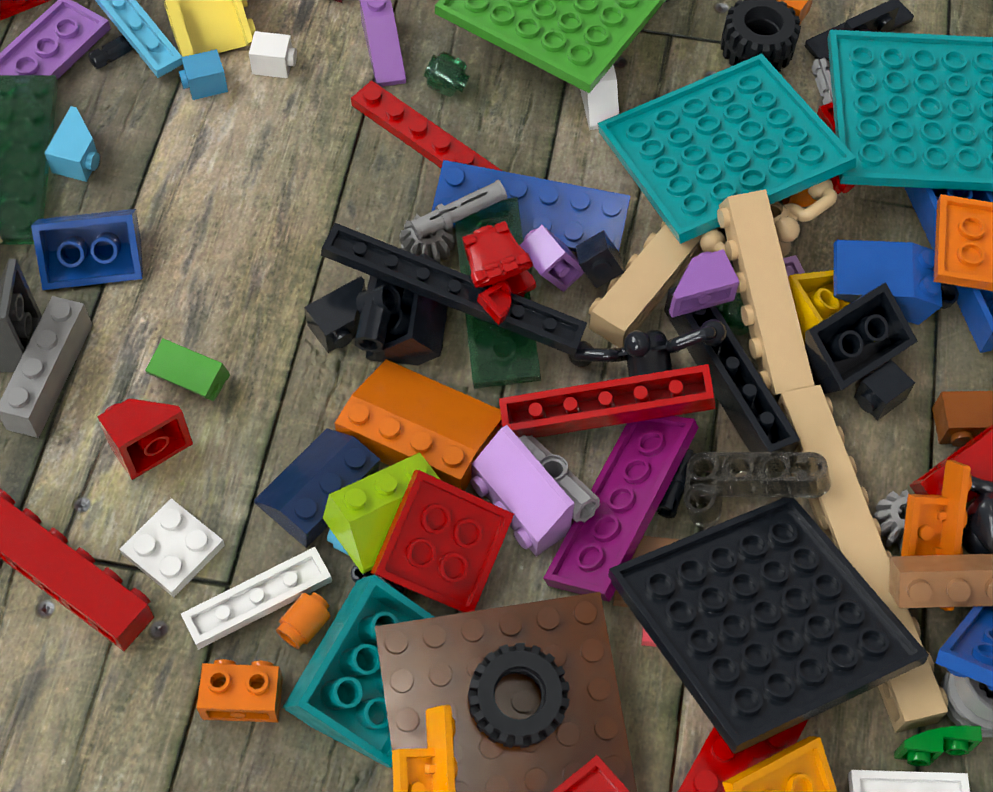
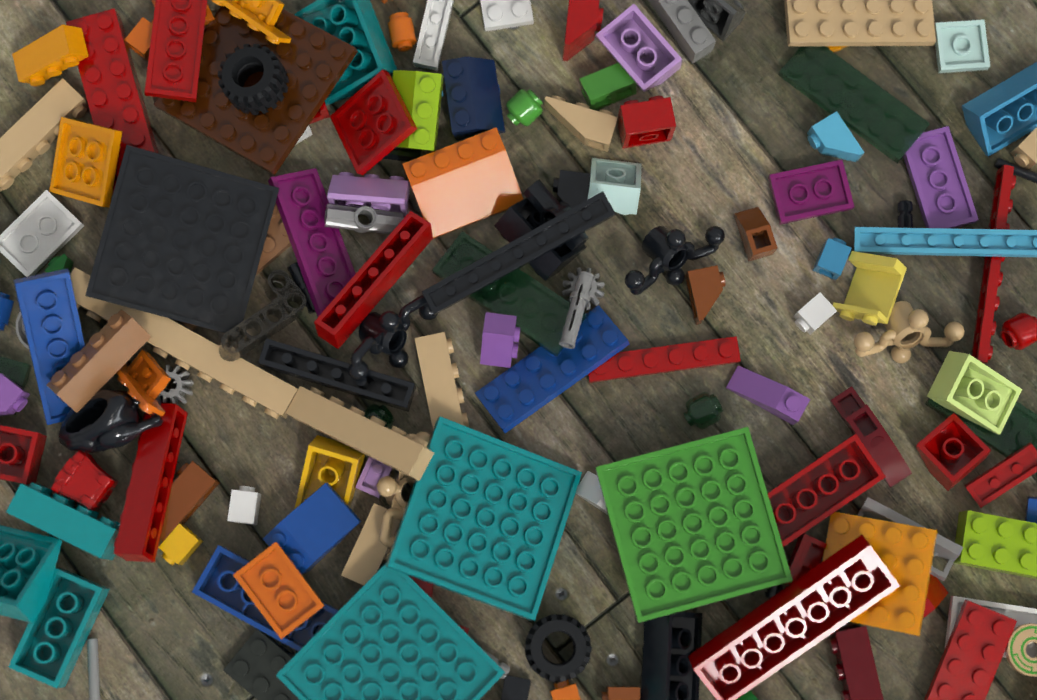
camera: 130 degrees right, 20 degrees up
blue slope [31,209,143,290] -> none
red piece [462,221,537,297] -> none
red tile [477,279,512,325] -> none
black brick [576,230,624,289] -> none
medium lavender slope [669,249,740,318] -> none
black slope [805,282,918,394] -> none
black brick [854,360,915,421] -> none
none -> white brick [227,486,261,525]
none -> tan brick [341,503,401,586]
none -> bright green head [506,89,543,126]
none -> tan slope [544,95,618,152]
none -> light aqua slope [587,158,641,215]
none -> lavender slope [595,4,683,92]
none -> red brick [617,96,676,149]
none -> black wheel [625,226,725,295]
none -> dark orange slope [685,265,725,325]
none -> dark orange slope [734,207,777,261]
none -> magenta plate [768,160,854,225]

